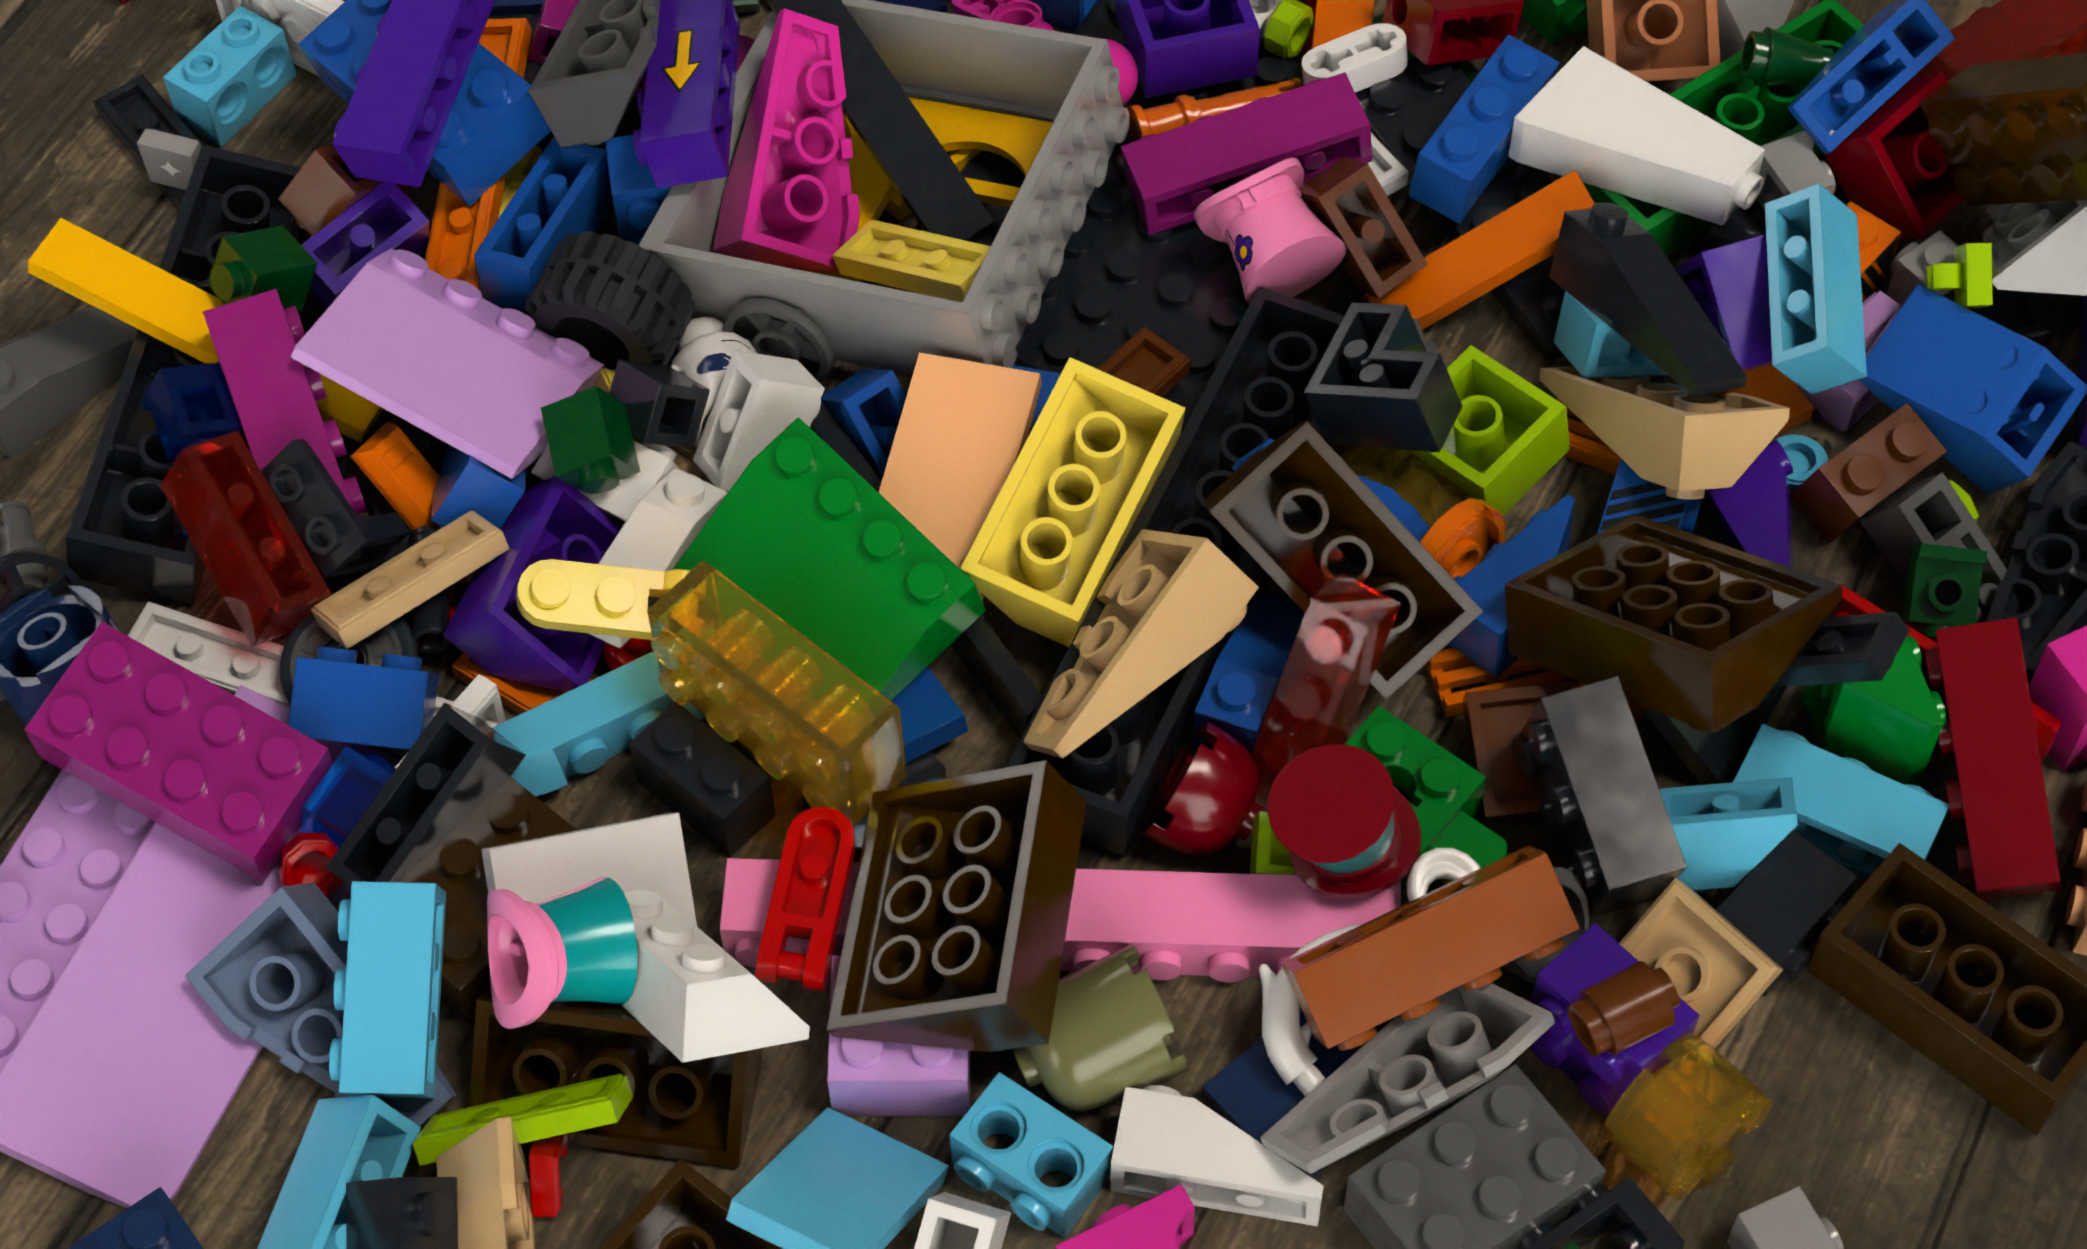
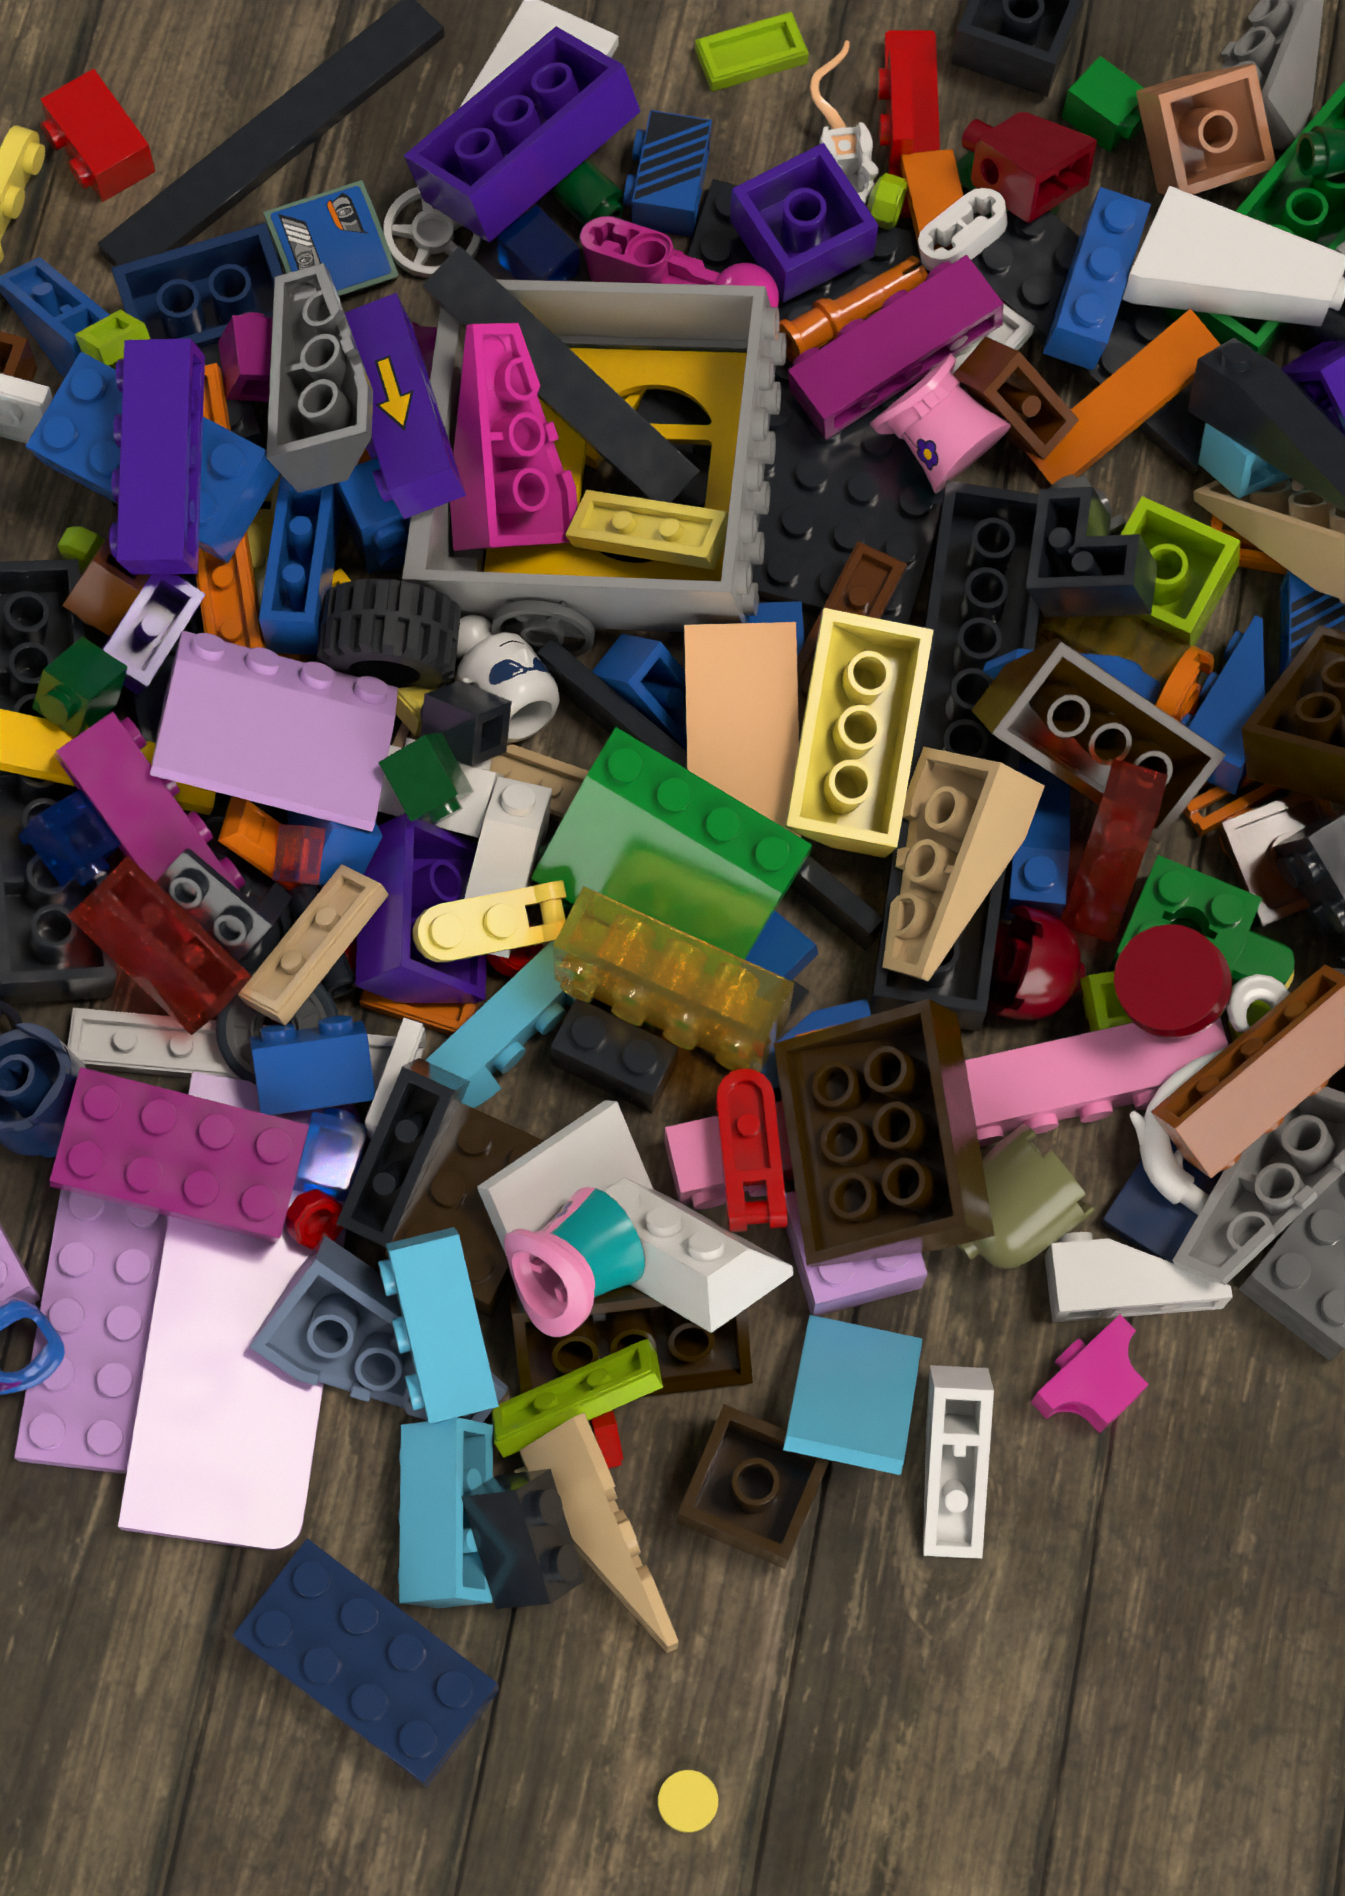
camera: 20 degrees left, 15 degrees up
white brick [693,350,825,491] -> none
medium azure brick [949,1072,1113,1238] -> none
none -> clear pink tile [272,825,326,885]

